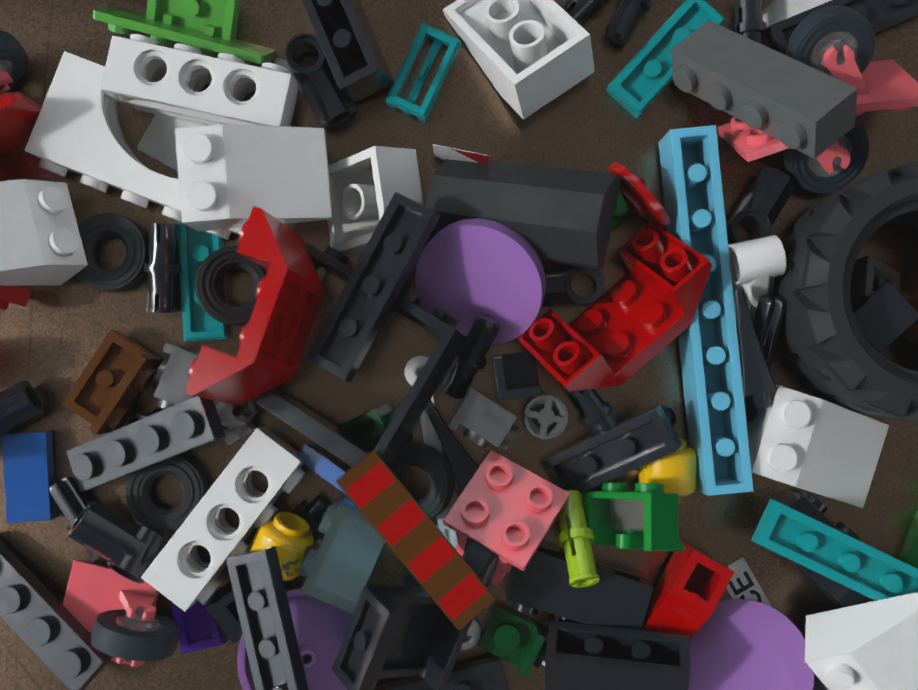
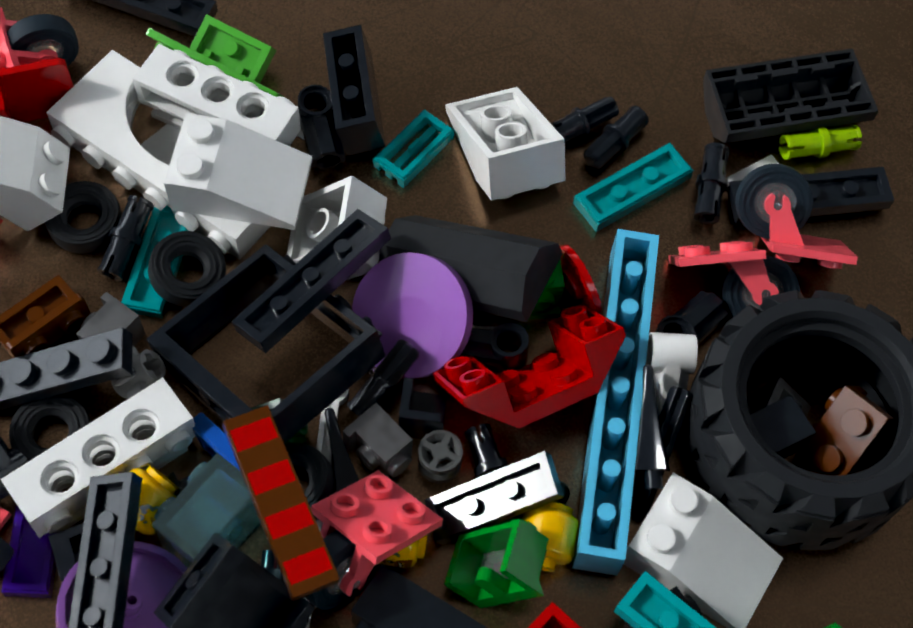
camera: 10 degrees right, 25 degrees down
red slope [185,206,325,406] -> none
white sticker [433,144,489,164] -> none
lime pin [557,490,600,588] -> none
dark grey brick [670,20,858,159] -> none

